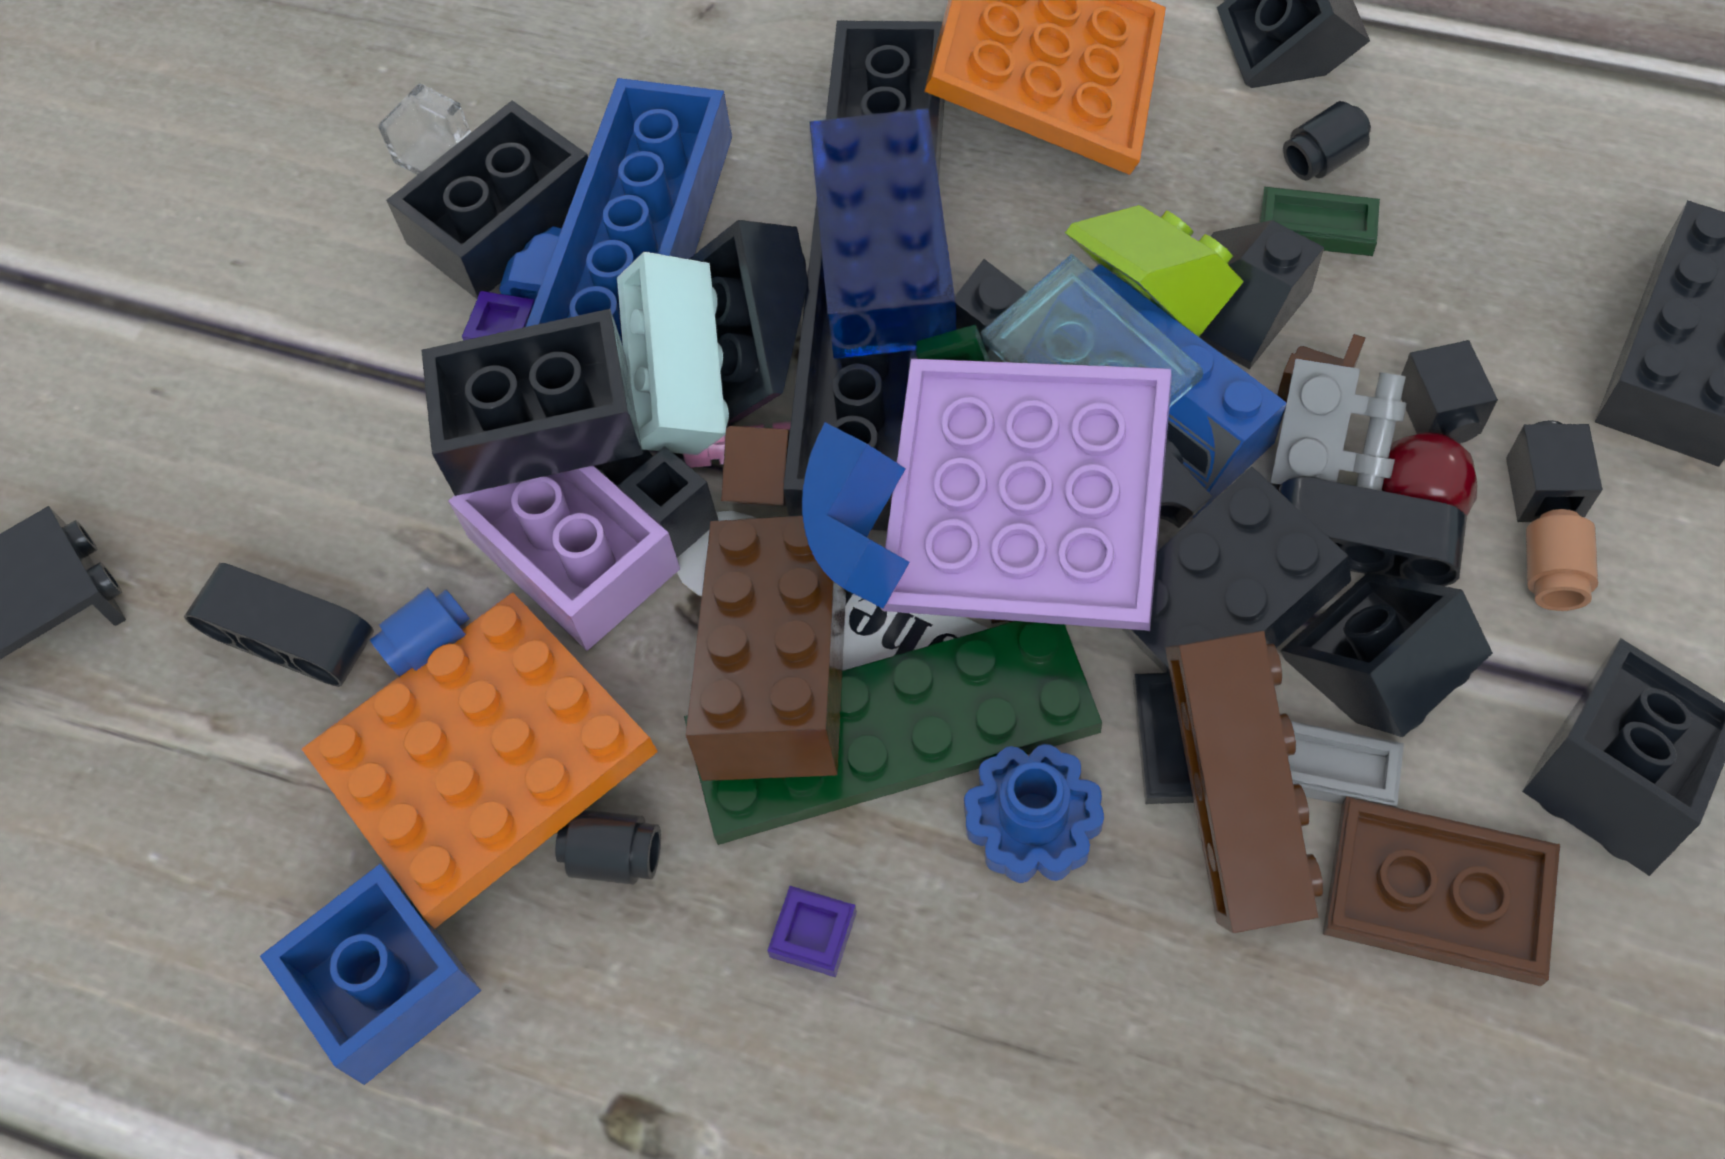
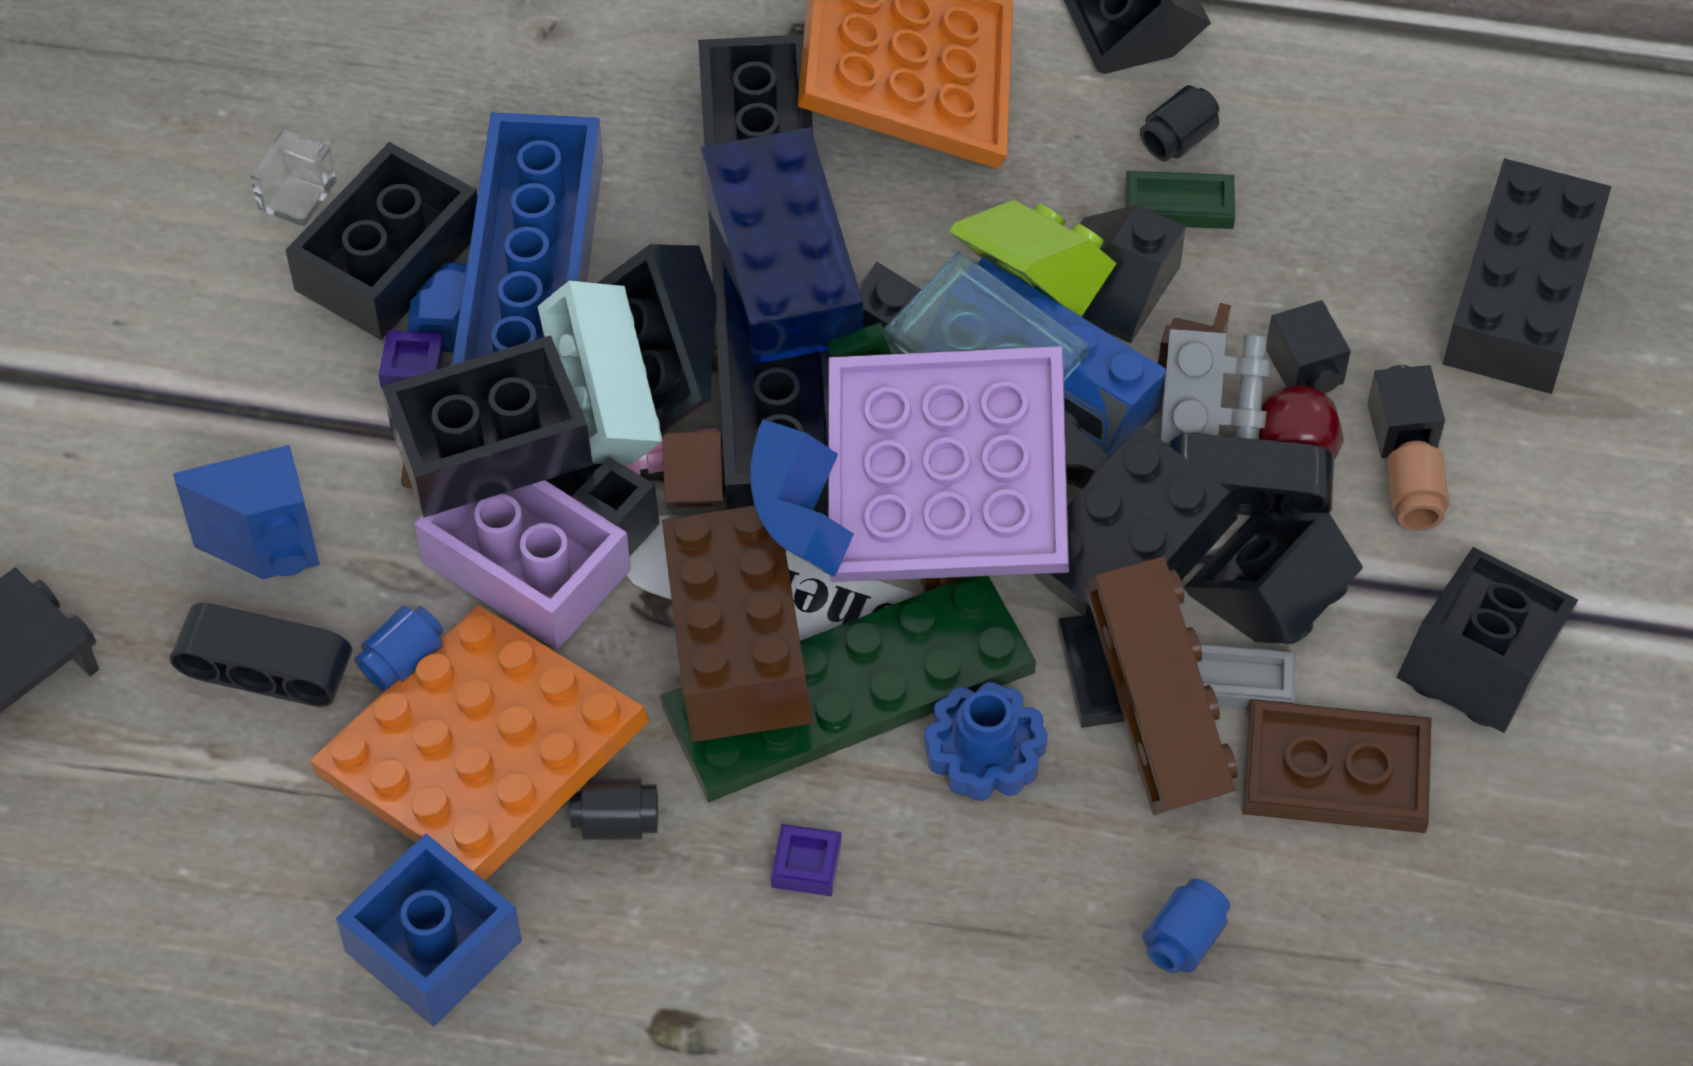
camera: 15 degrees left, 5 degrees down
none -> blue slope [173,445,320,579]
none -> blue brick [1143,879,1230,973]

